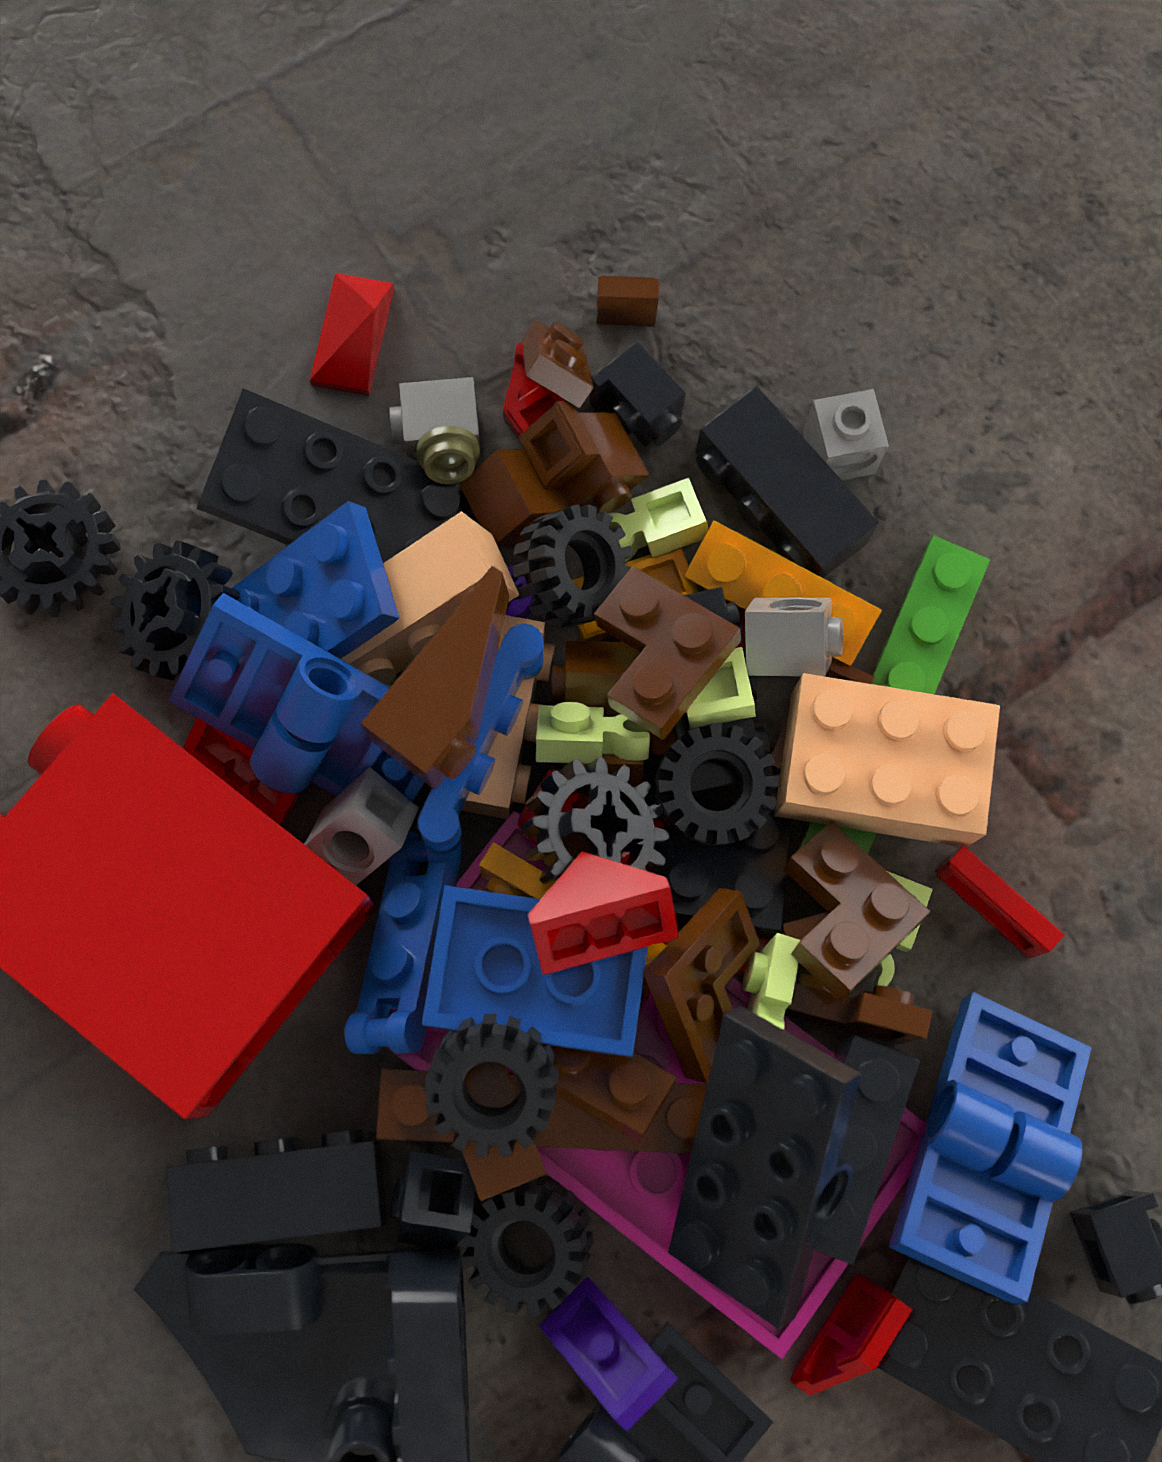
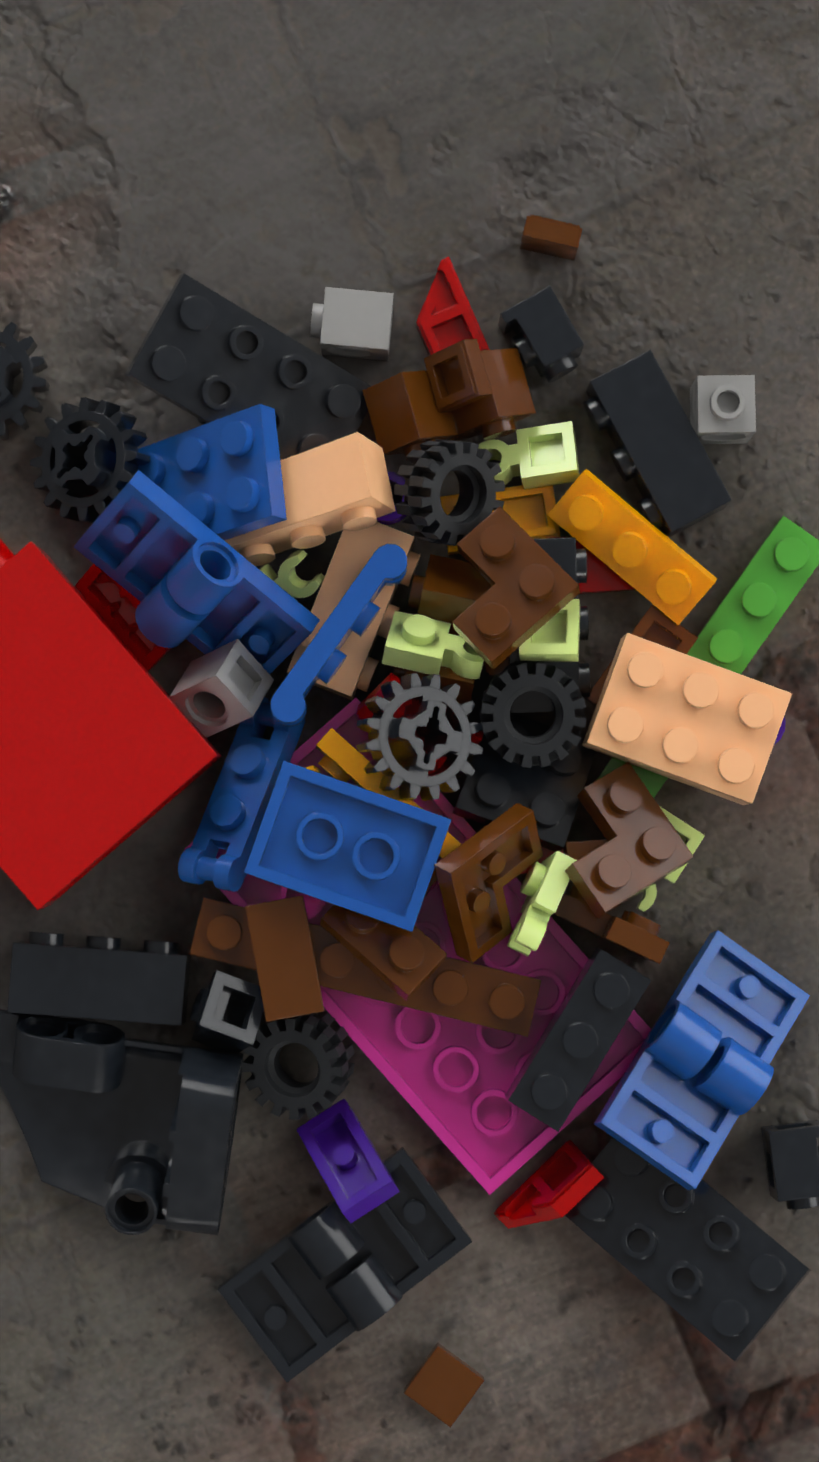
camera: 10 degrees right, 10 degrees up
red slope [310,273,394,396] -> none
reddish brown slope [361,565,509,790] -> none
olive plate [417,426,480,484] -> none
black tyre [424,1013,559,1158] -> none
reddish brown plate [522,319,593,408] -> none
red slope [528,852,679,975] -> none
black plate [668,1006,861,1330] -> none
light grey brick [745,598,843,677] -> none
red tile [935,845,1065,958] -> none

